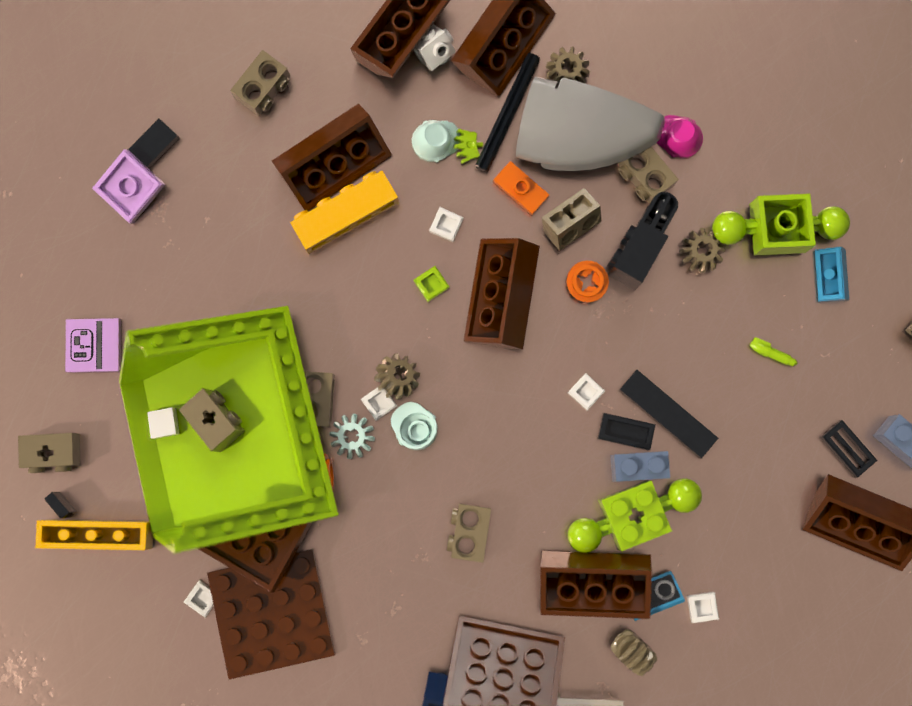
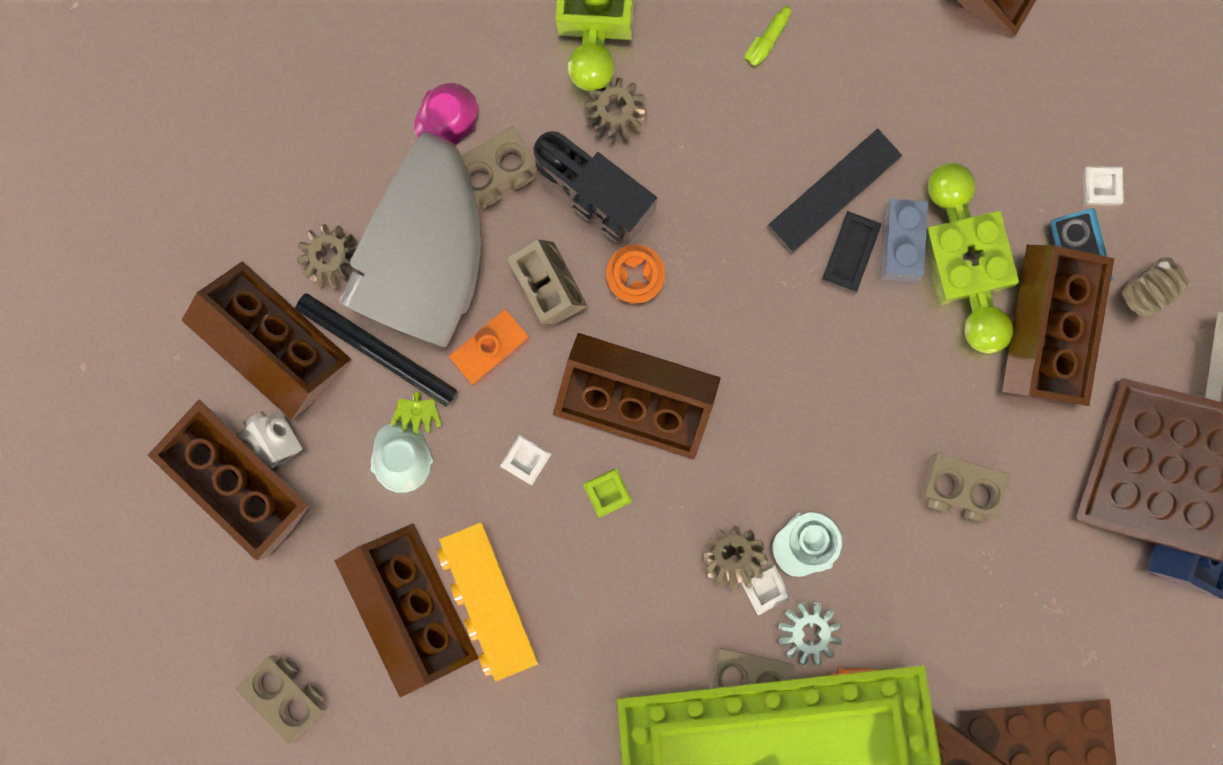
camera: 85 degrees left, 0 degrees up
white tile [568,373,605,411] -> none

